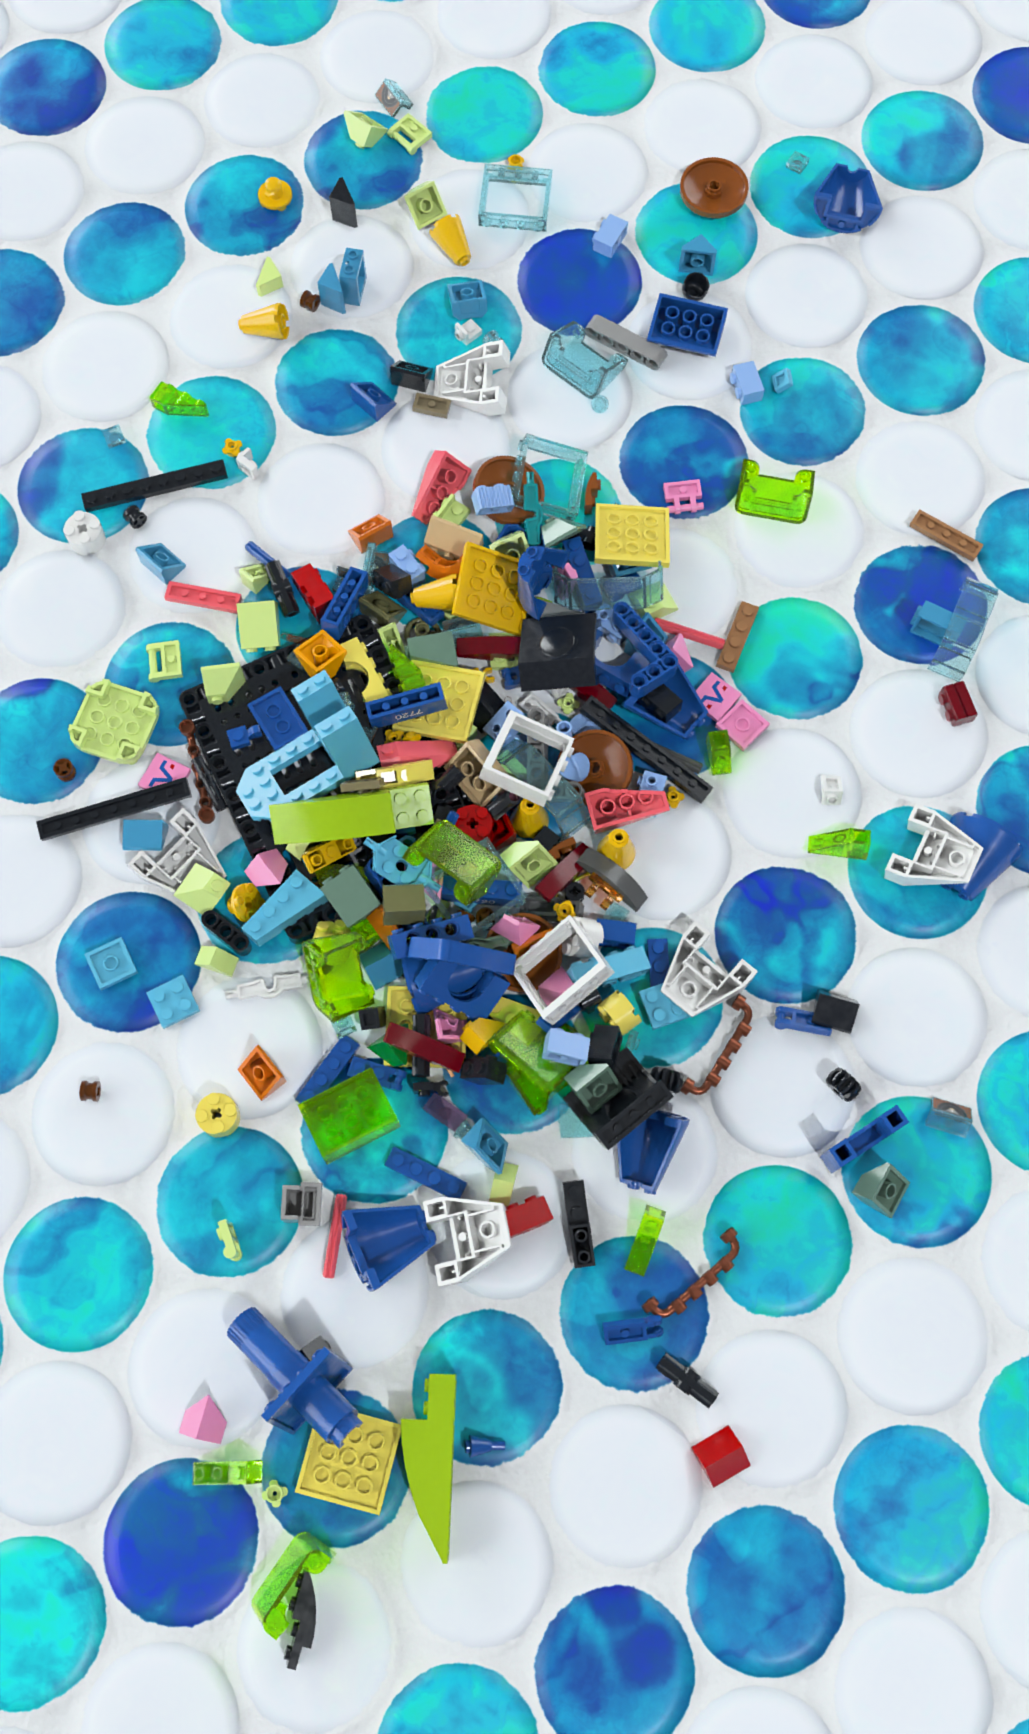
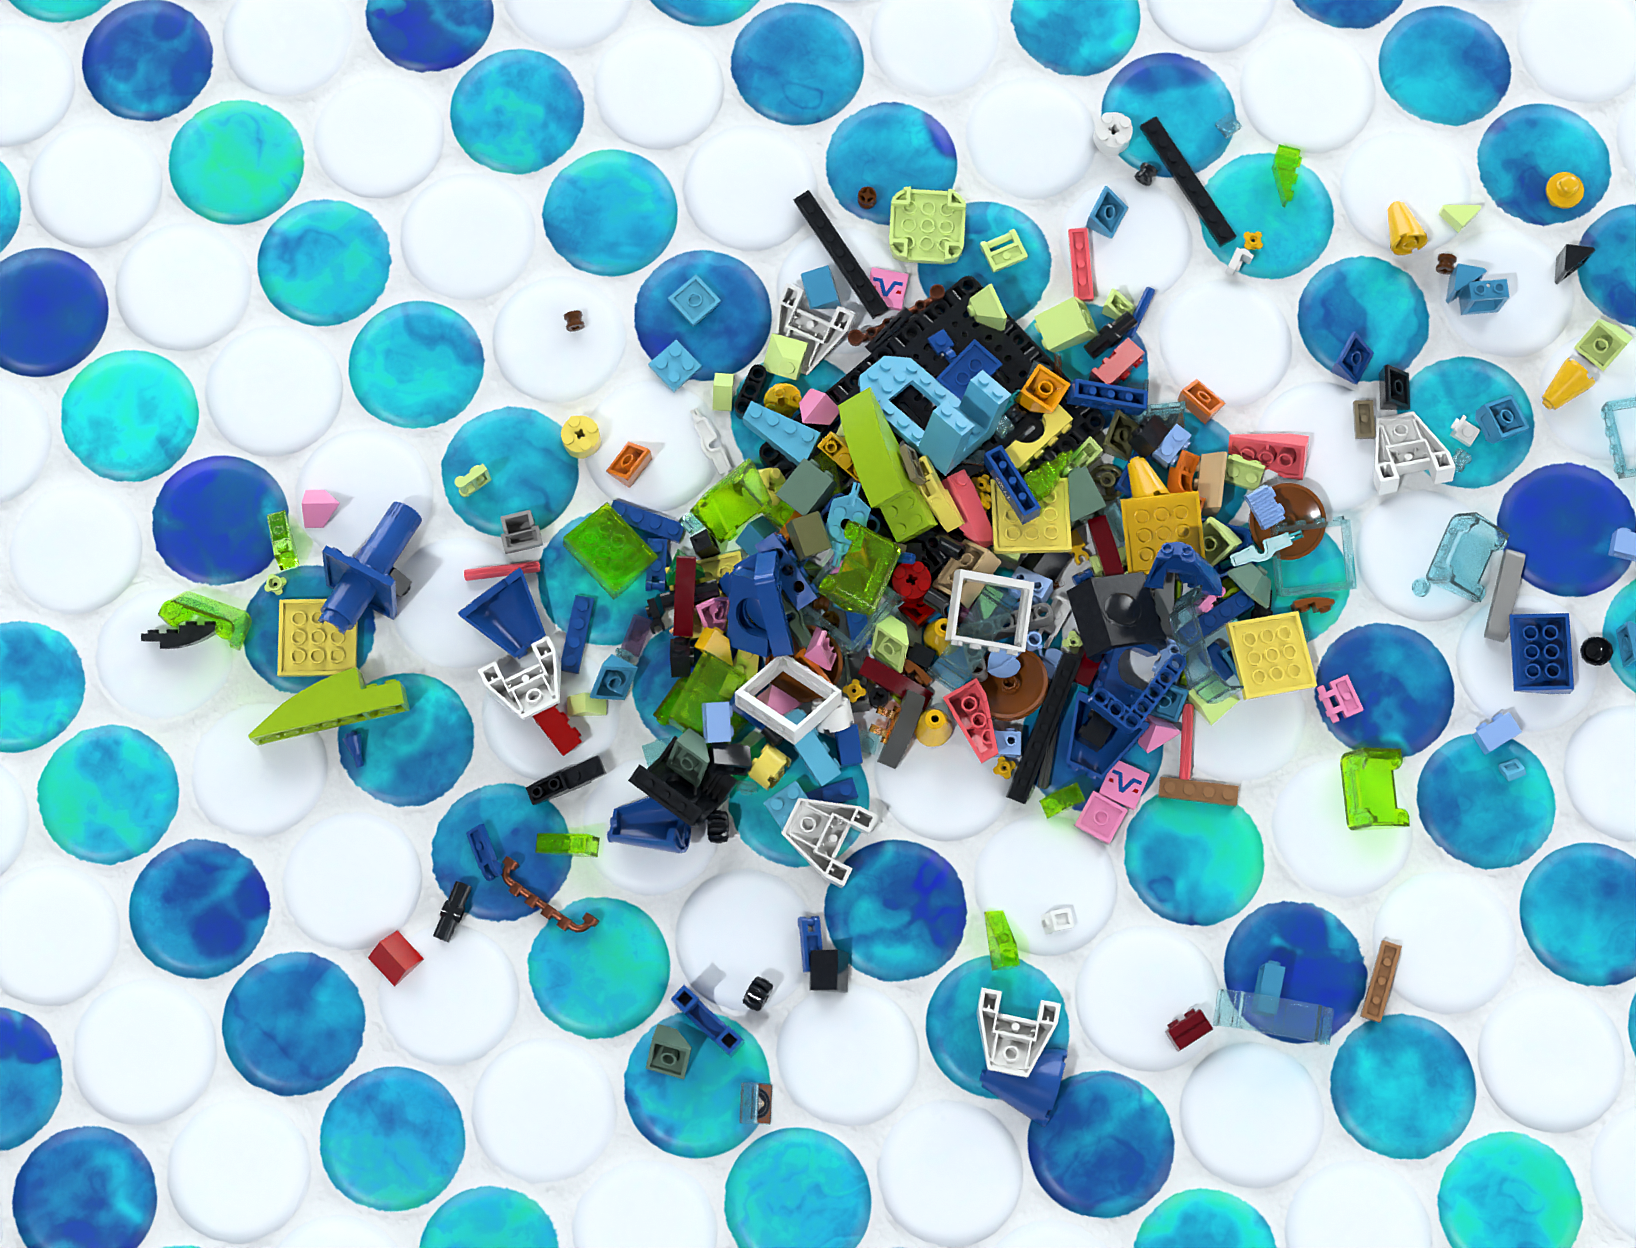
camera: 75 degrees right, 5 degrees up
copper bar [680,994,752,1095] -> none

